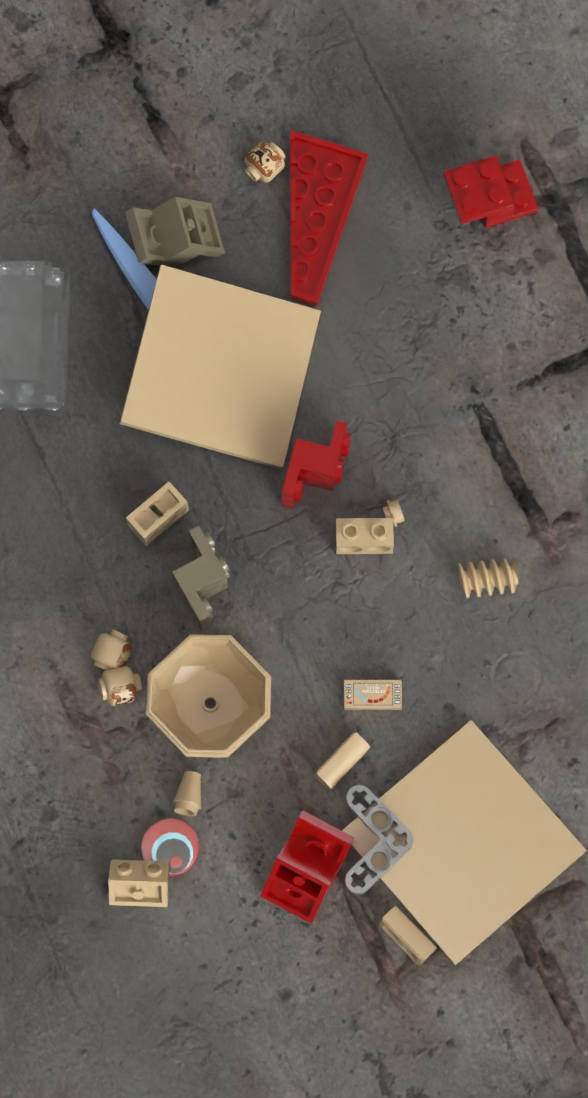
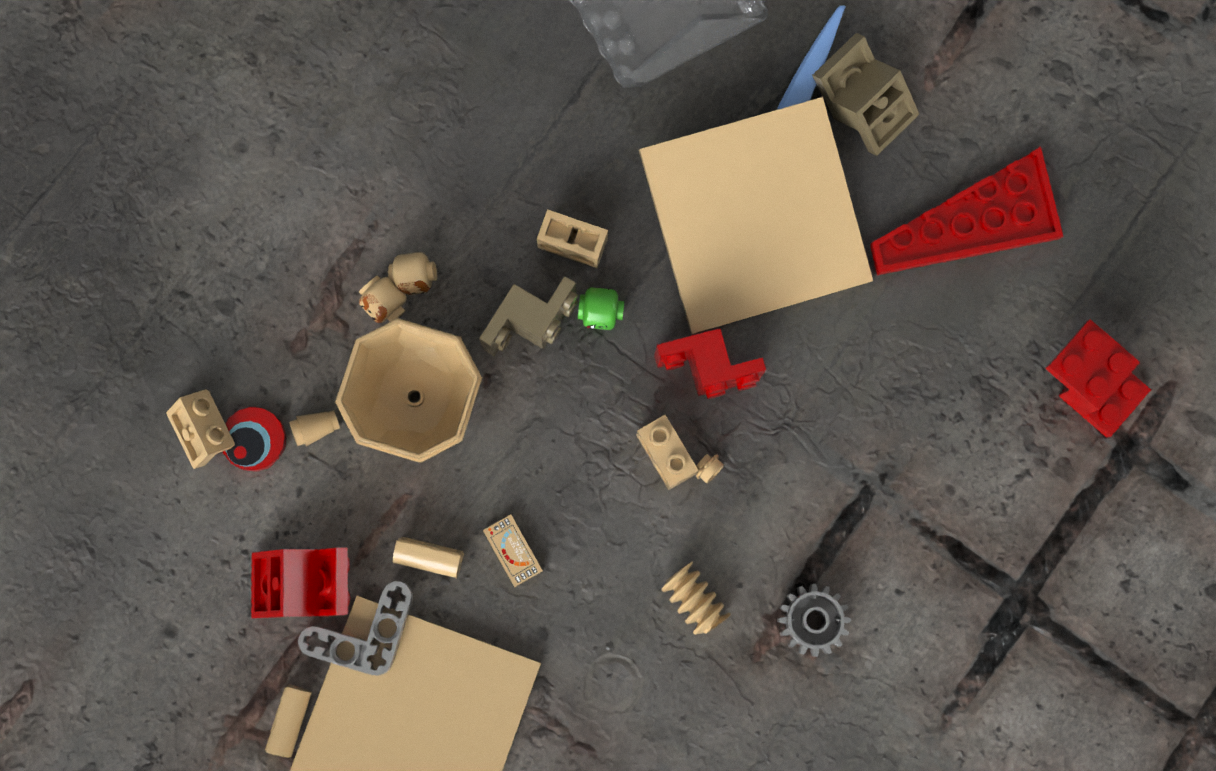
camera: 55 degrees right, 5 degrees up
tan head [245,142,285,183] -> none
none -> bright green head [578,288,624,330]
none -> light grey gear [777,584,851,657]

